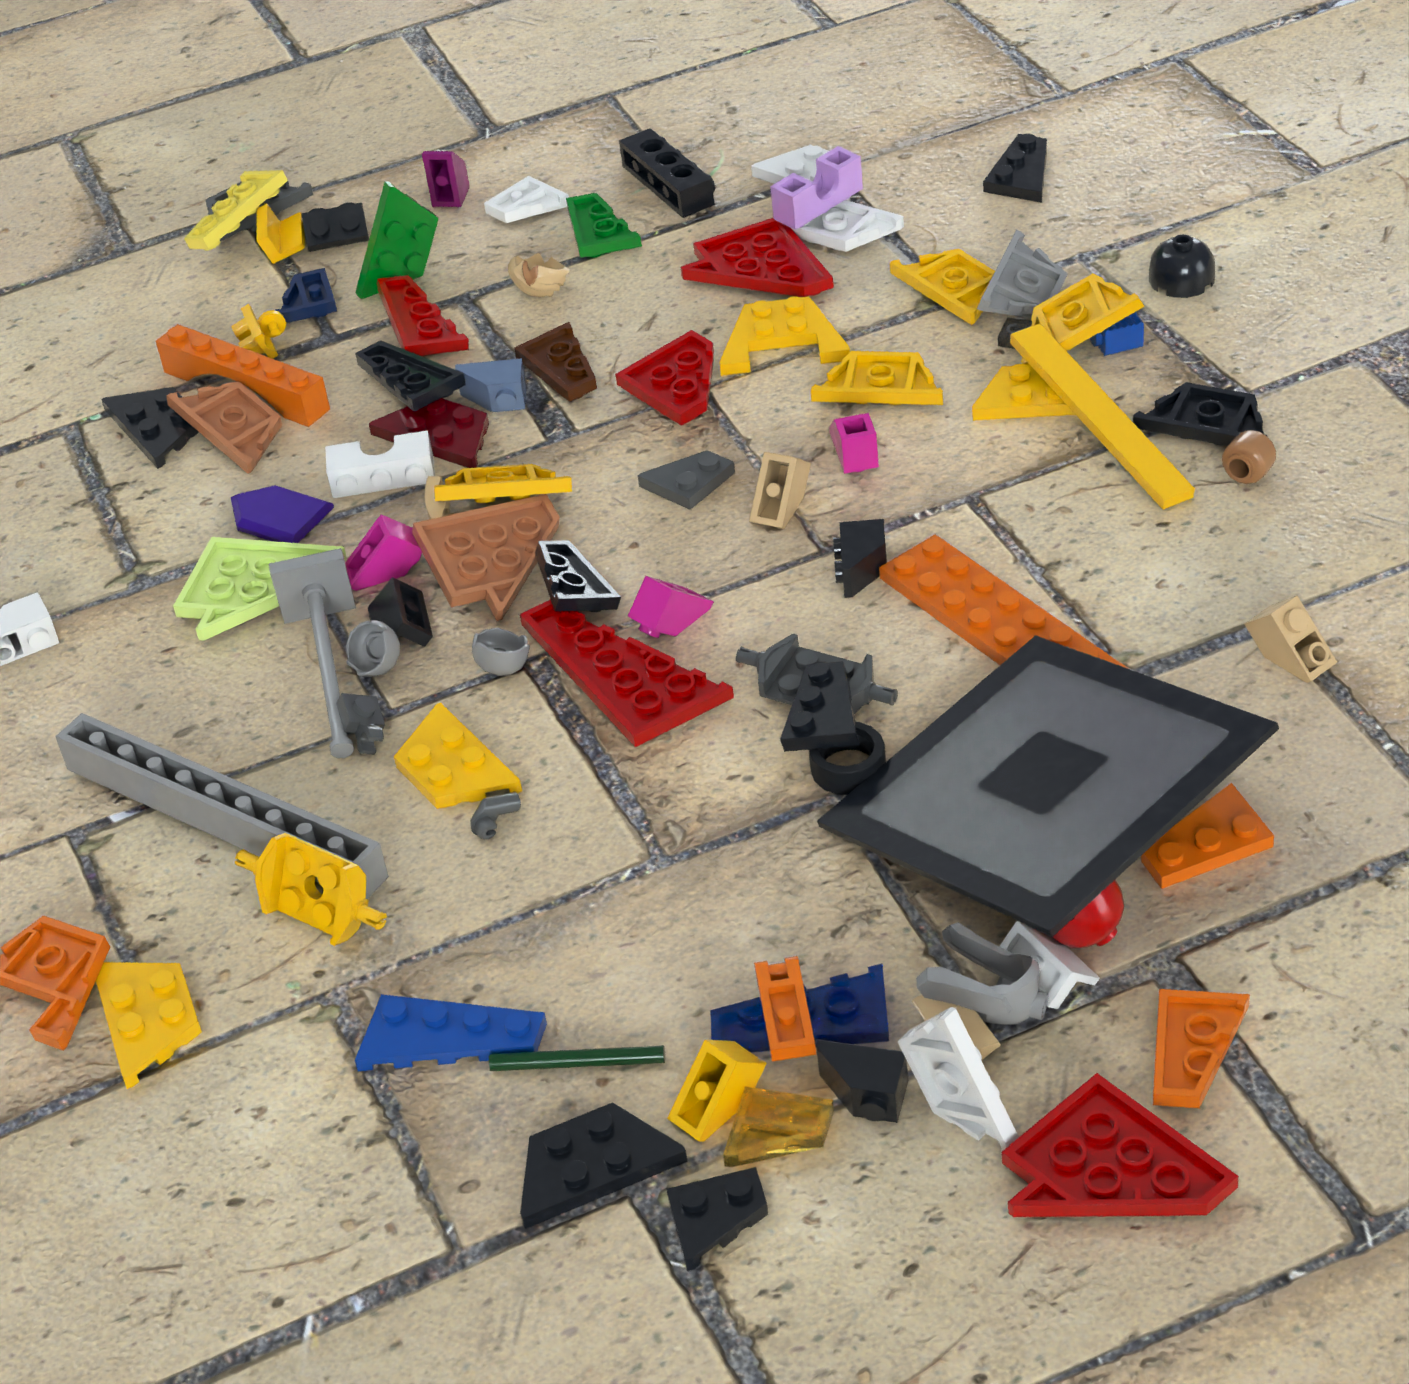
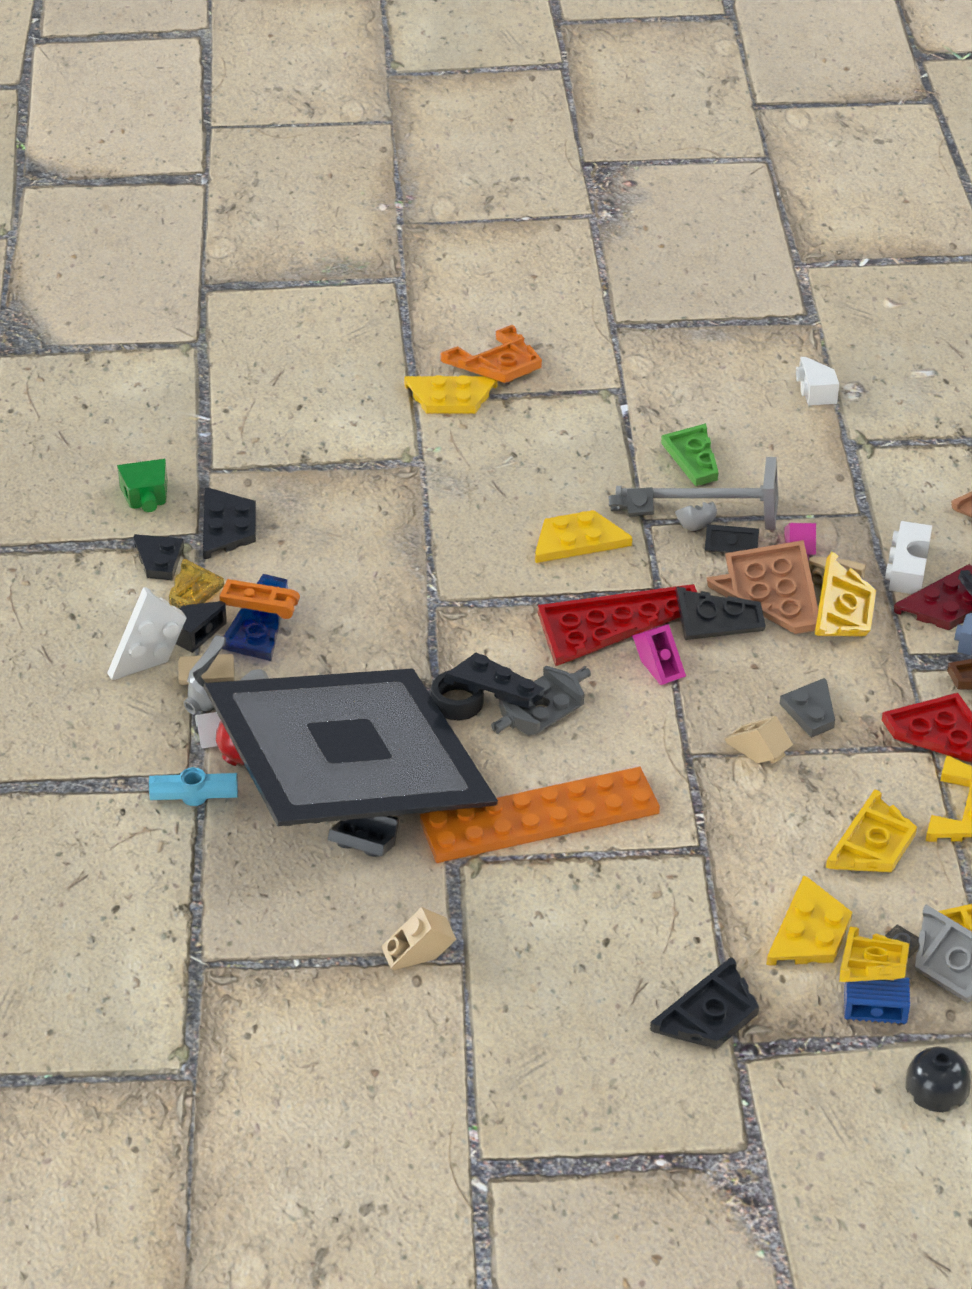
camera: 105 degrees right, 0 degrees up
light grey brick [55,713,389,899] -> none
yellowish green wing [173,537,347,641] -> none
dark purple tile [230,485,334,543] -> none
yellow plate [235,833,387,946] -> none
blue wing [355,994,547,1071] -> none
dark grey arm [470,792,521,840] -> none
light grey hair [472,628,530,676] -> none
dark green bar [489,1045,665,1071] -> none
yellow slope [667,1040,767,1142] -> none
dark pink slope [829,413,879,474] -> none
black slope [833,519,887,598] -> none
red wing [1001,1073,1239,1217] -> none
yellow tile [1010,323,1195,510] -> none
orange wing [1141,783,1274,889] -> none
orange wing [1153,989,1250,1108] -> none
medium nougat head [1222,430,1276,484] -> none
none -> green torso [117,459,168,512]
none -> medium azure piece [149,767,238,806]
none -> bright green wing [661,423,719,487]

